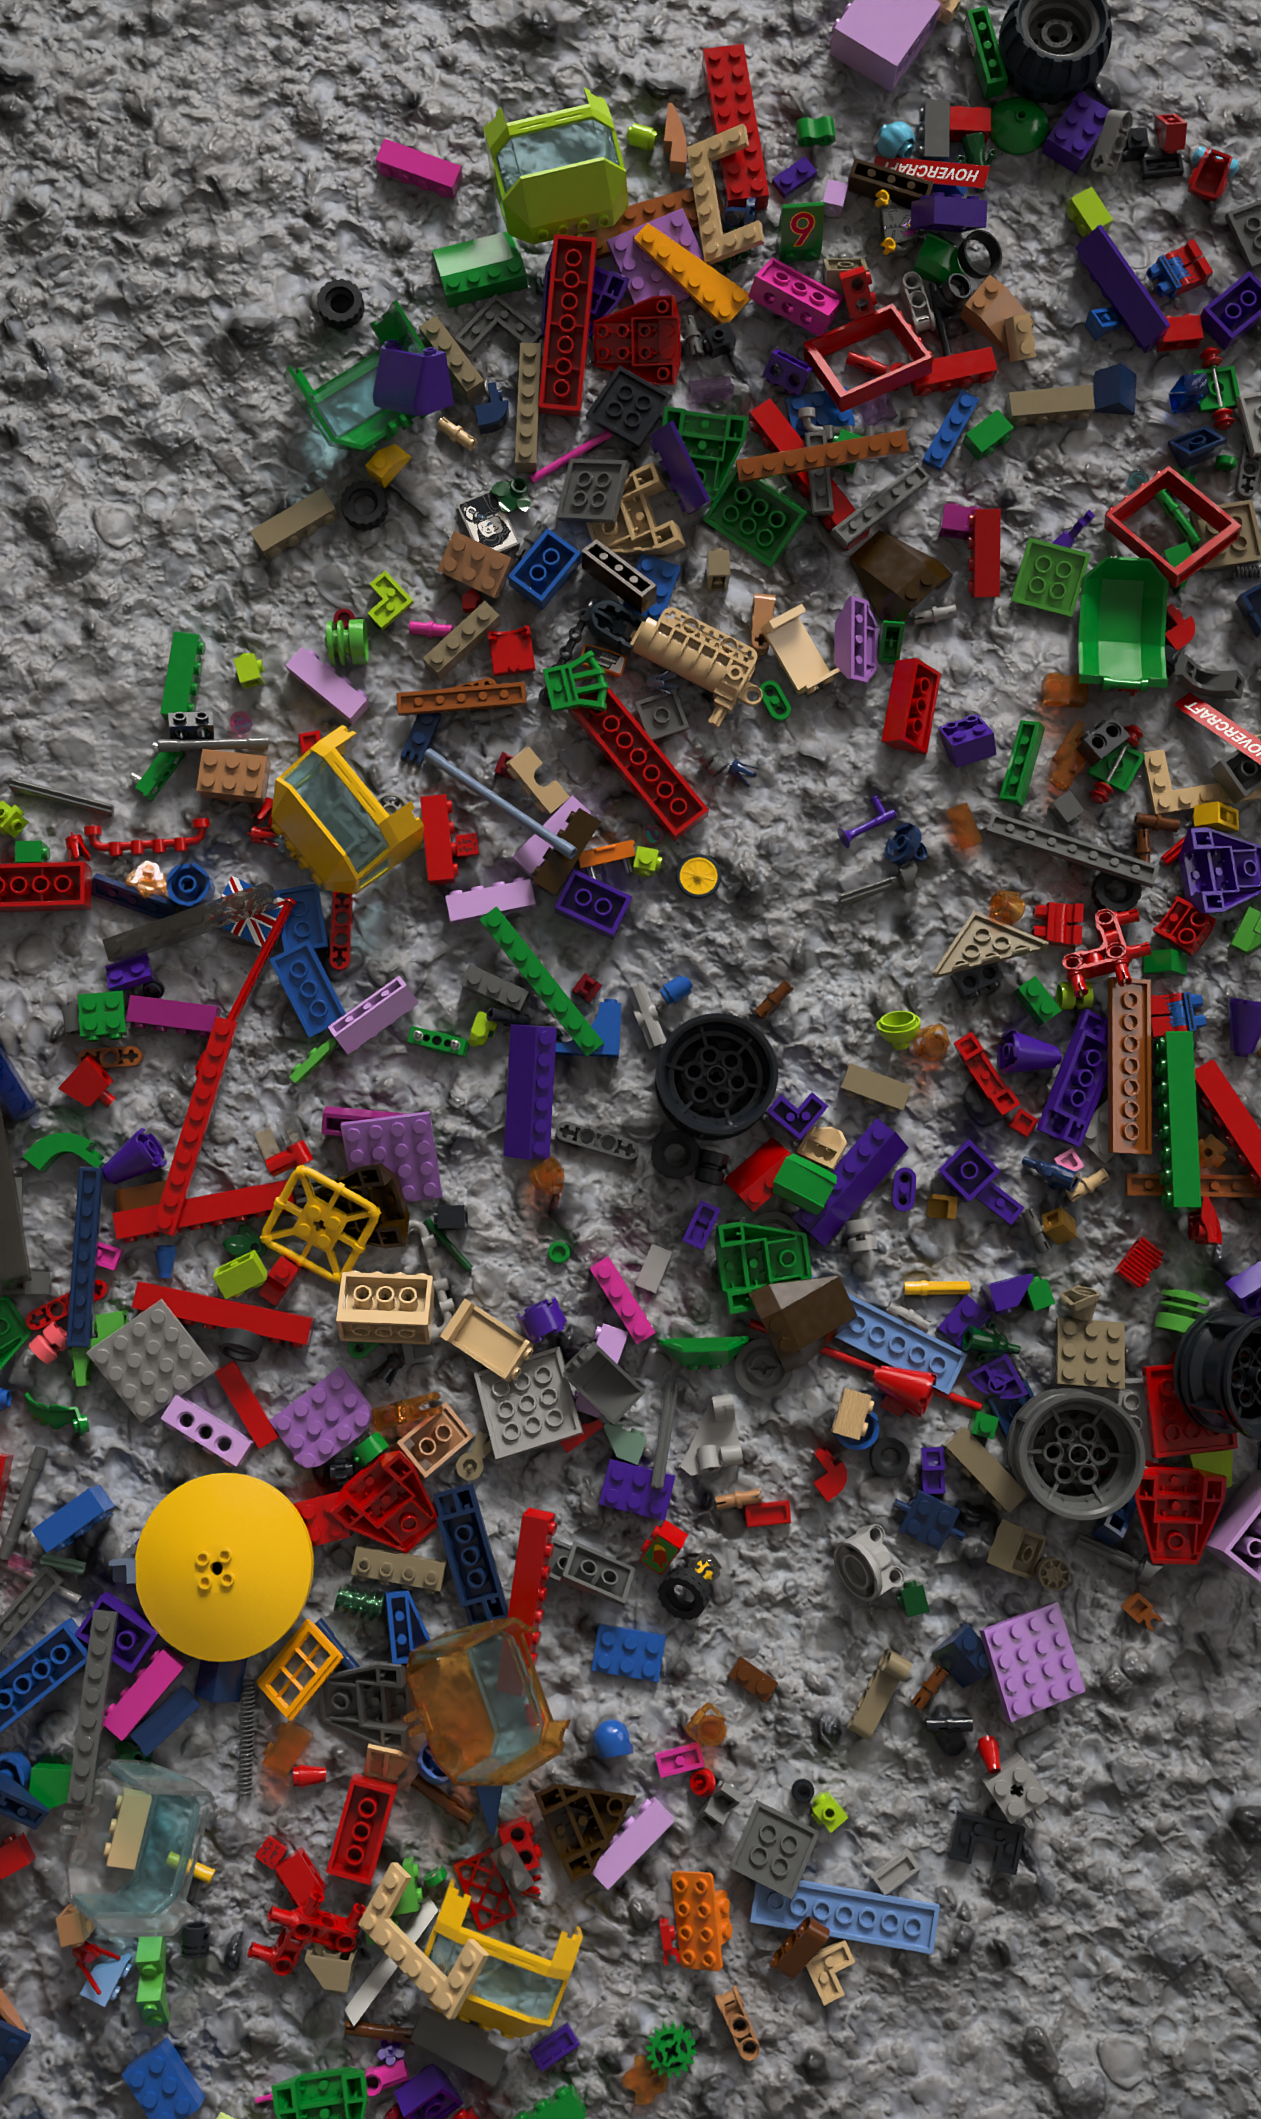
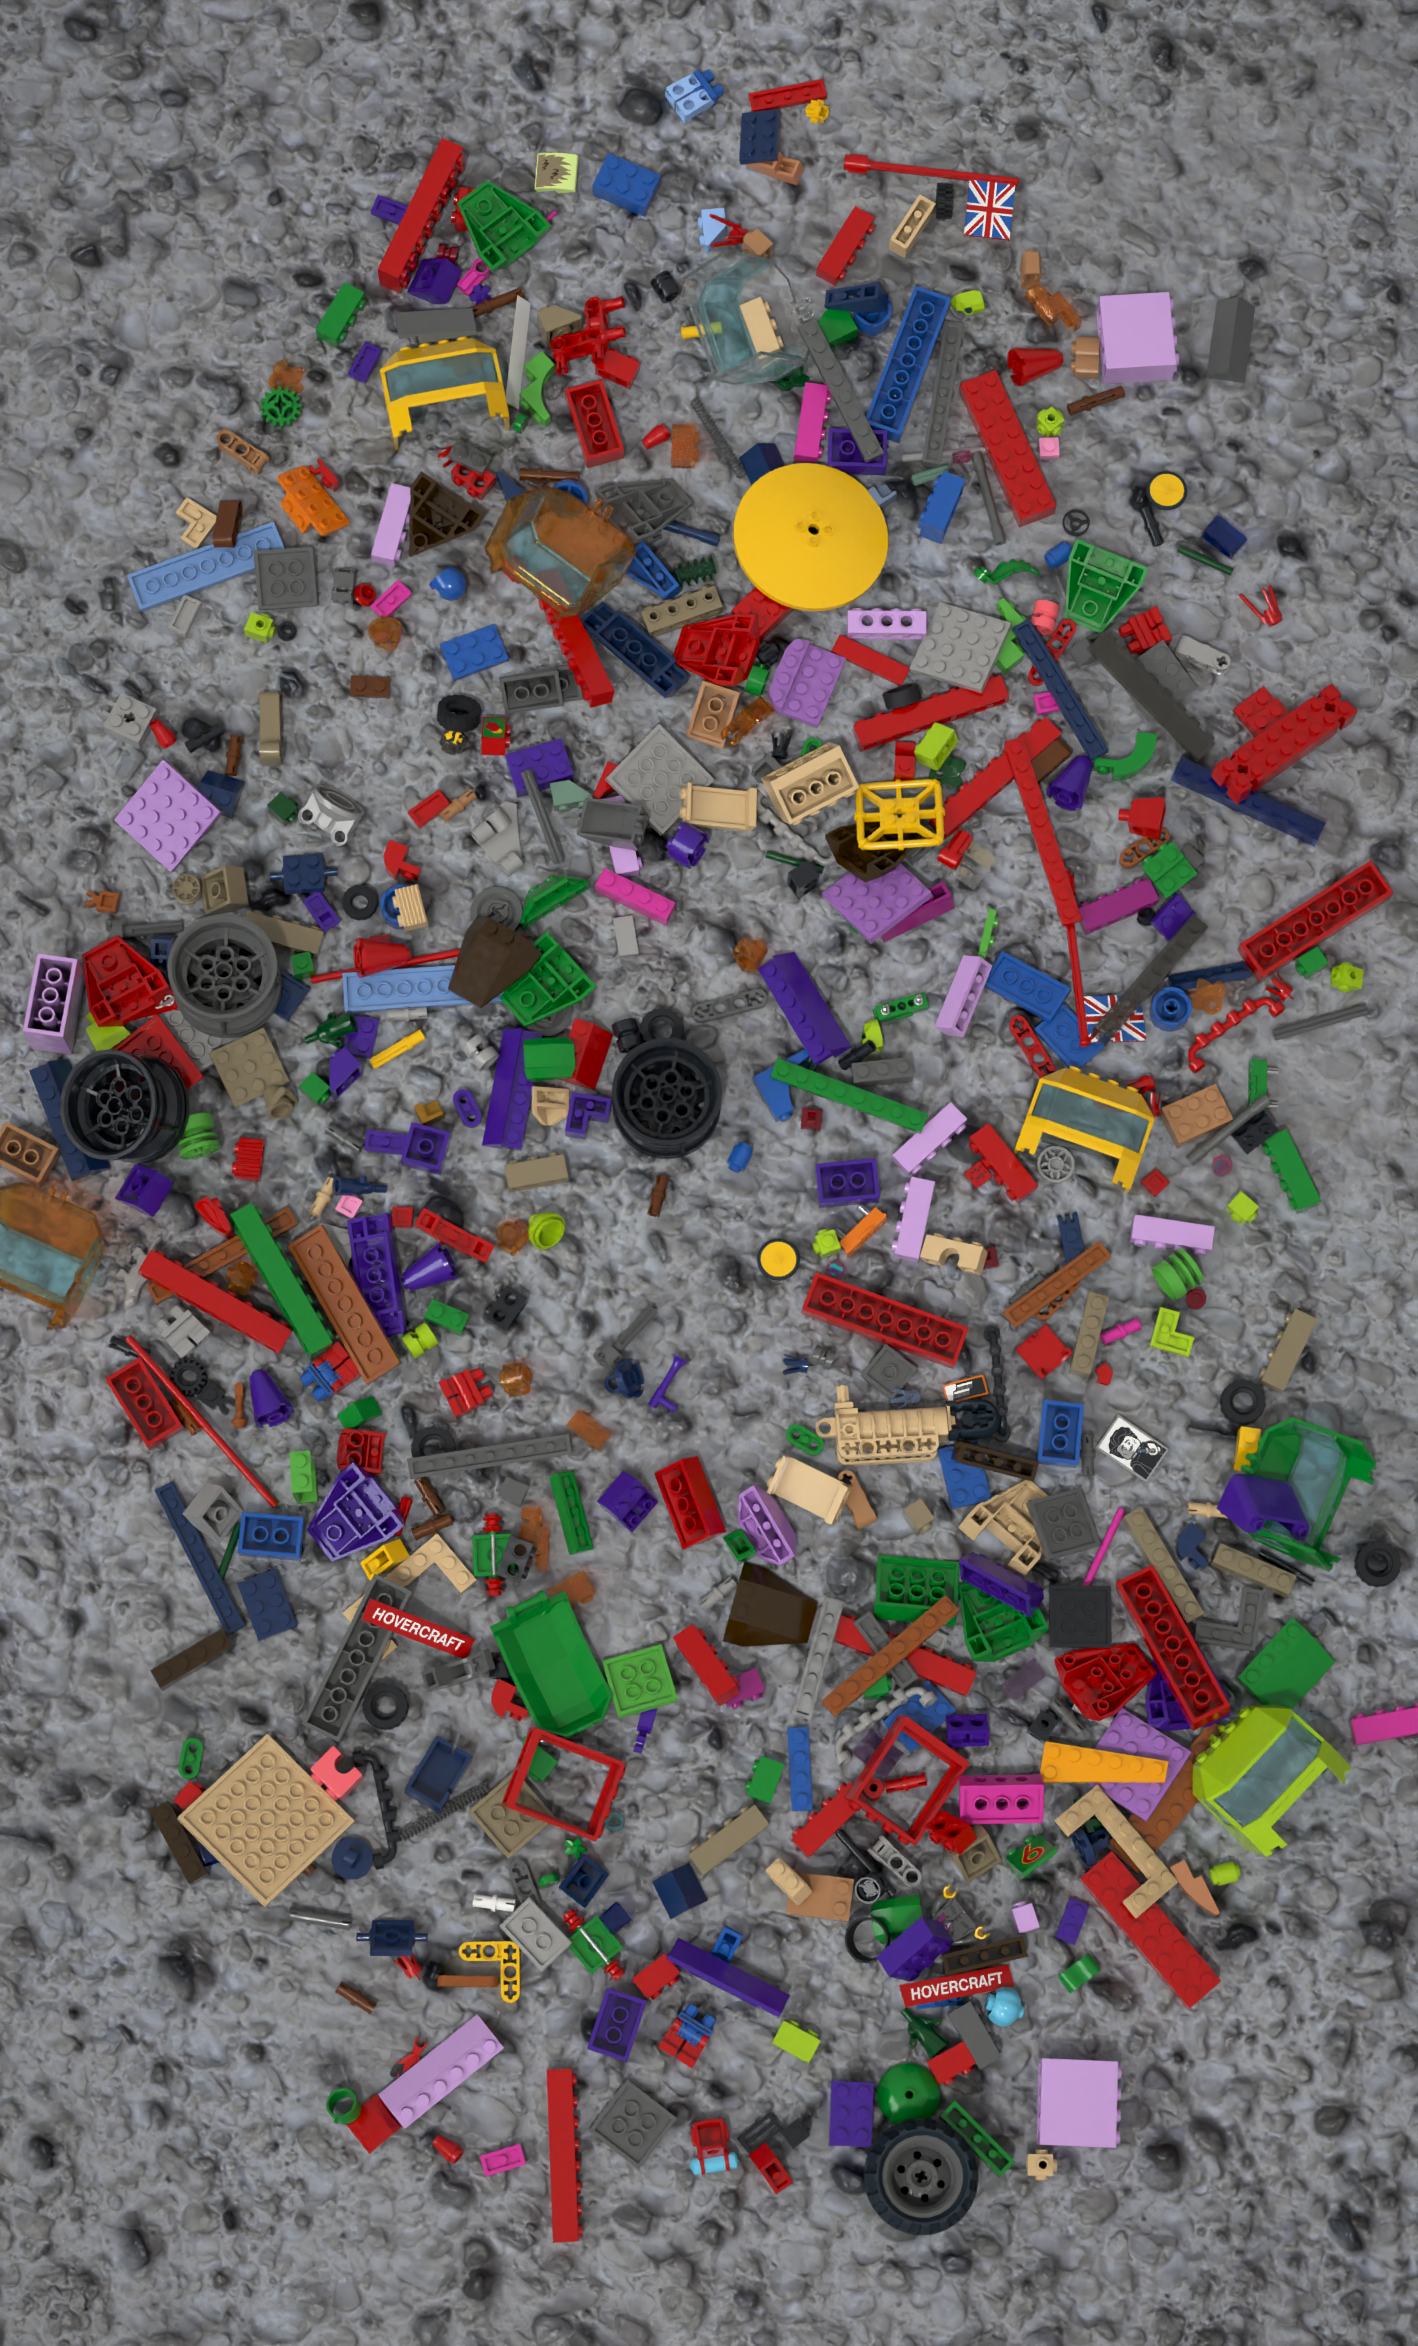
camera: 150 degrees right, 5 degrees down
dark blue panel [130,1685,201,1757] -> none
bright green arch [135,1933,170,2027] -> none
blue cone [154,1245,177,1278] -> none
red tile [254,1835,288,1870] -> none
light orange piece [256,1619,344,1721] -> none
tan plate [358,1862,489,2020] -> none
tan slope [364,1744,410,1783] -> none
sand blue piece [423,748,577,859] -> none
medium nougat brick [437,531,516,600] -> none
red window [453,1847,518,1932] -> none
dark tan piece [456,1430,493,1481] -> none
dark green plate [490,478,531,513] -> none
dark brown brick [531,808,601,897] -> none
green plate [543,651,609,713] -> none
green tile [548,1242,570,1264] -> none
light grey piece [626,982,666,1050] -> none
dark purple brick [681,1200,721,1251] -> none
dark tan tile [932,911,1049,978] -> none
black plate [947,1810,1026,1875] -> none
dark purple brick [966,1353,1028,1399] -> none
pearl gold panel [1042,1207,1077,1245] -> none
red pin [1062,908,1152,998] -> none
light grey piece [1091,110,1133,177] -> none
green pin [1153,489,1202,548] -> none

